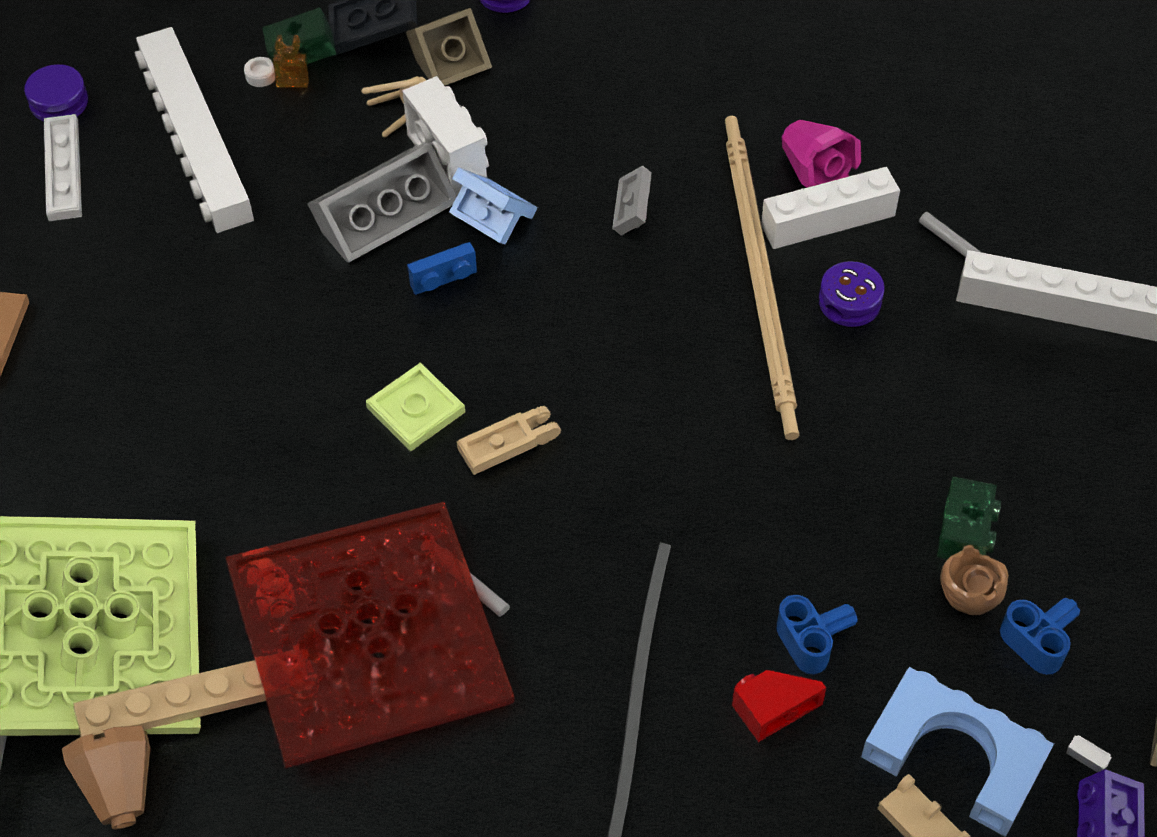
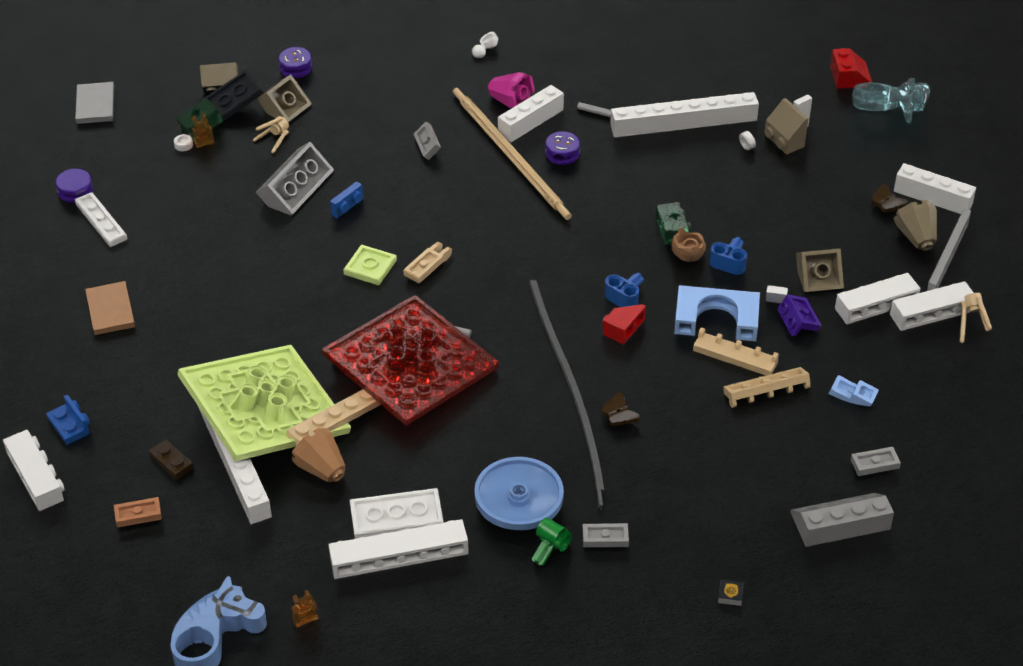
camera: 25 degrees left, 10 degrees down
white brick [134,27,254,233] -> none
white brick [403,76,489,196] -> none
light blue bracket [449,167,538,244] -> none
none -> white plate [472,32,498,58]

